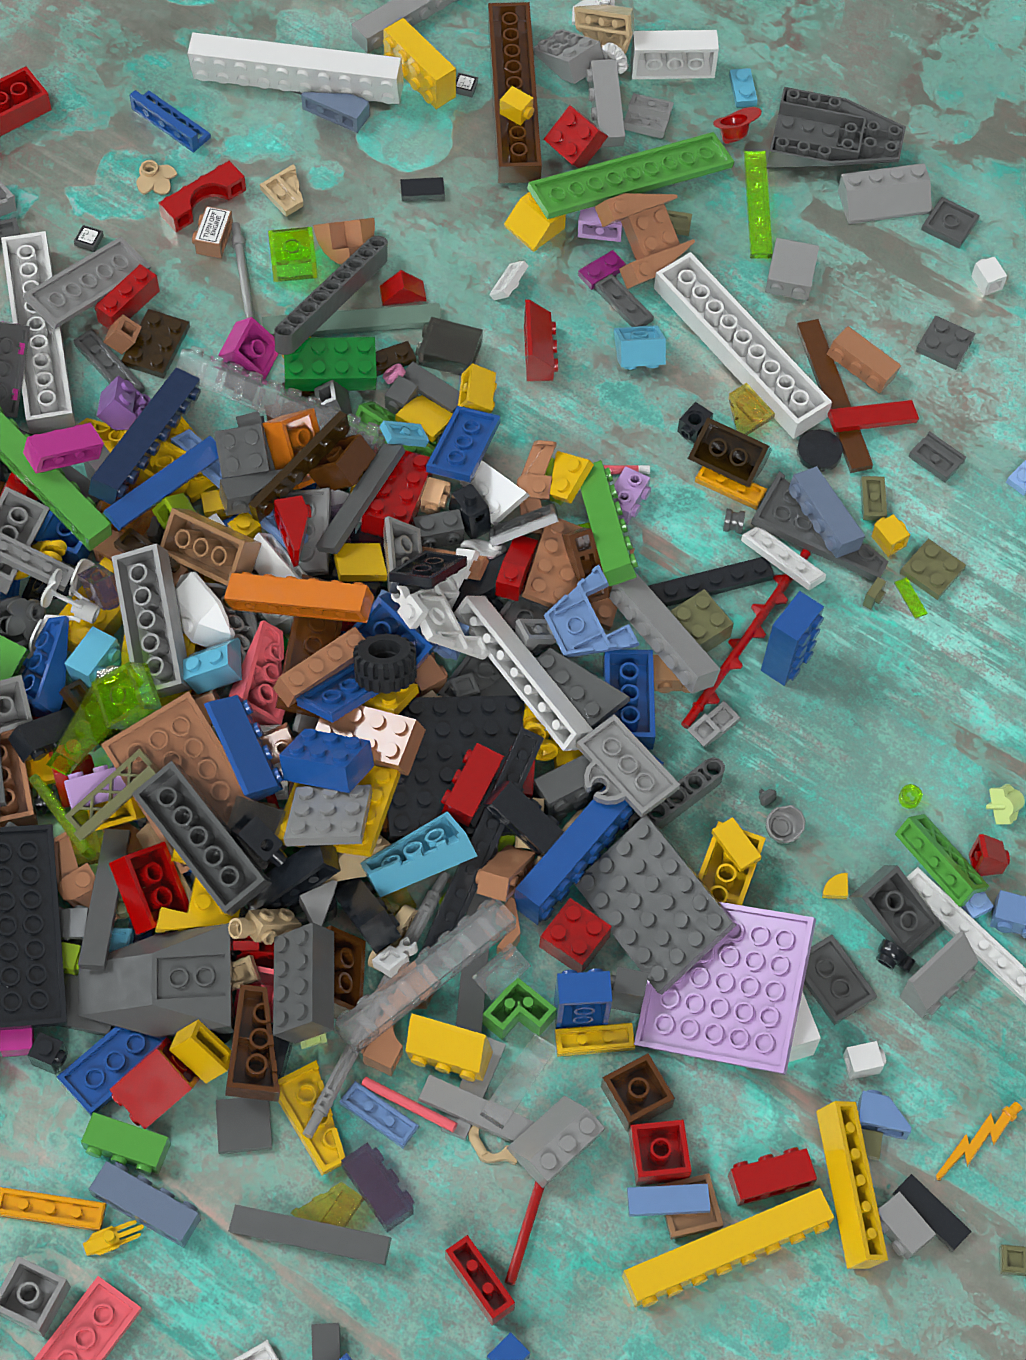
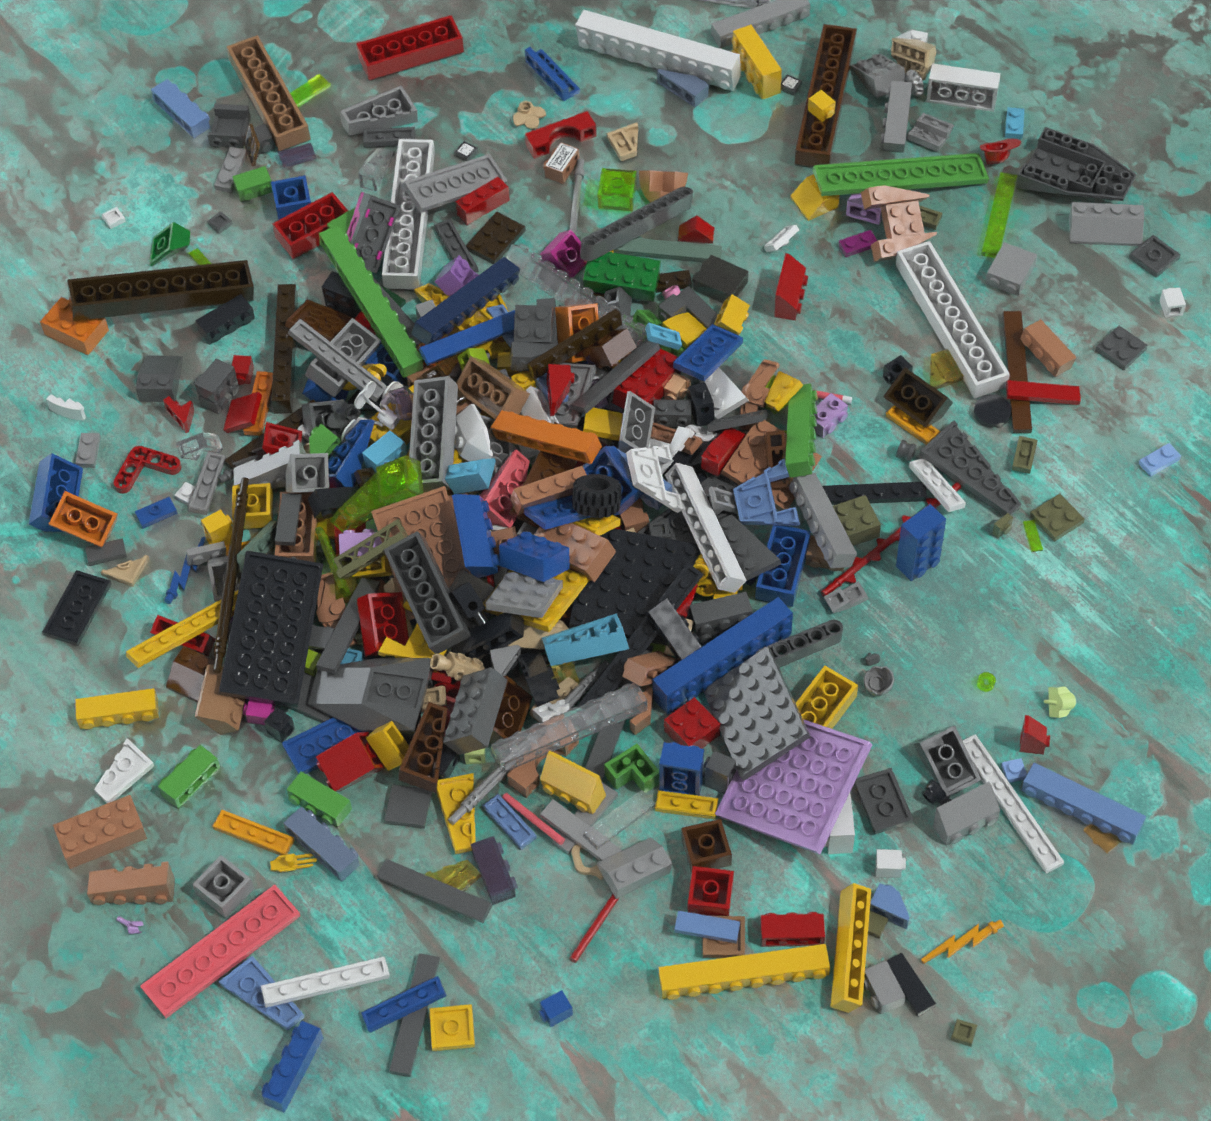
camera: 20 degrees right, 5 degrees down
dark pink brick [23,423,104,474] -> none
nougat brick [103,315,141,355] -> none
black plate [389,550,467,590] -> none
white plate [391,586,430,629] -> none
black tile [400,177,445,201] -> none
red brick [441,743,504,827] -> none
red brick [445,1235,515,1326] -> none
clear brick [472,943,531,1000] -> none
red brick [543,105,609,168] -> none
light grey plate [576,714,680,818] -> none
dark grey tile [594,274,654,327] -> none
medium azure slope [614,325,666,370] -> none
yellow tile [711,817,762,872] -> none
sand blue brick [788,466,865,558] -> none
yellow tile [822,873,848,899] -> none
yellow brick [871,514,910,557] -> none
bright green fence [895,814,989,907] -> none
dark grey plate [909,431,966,482] -> none

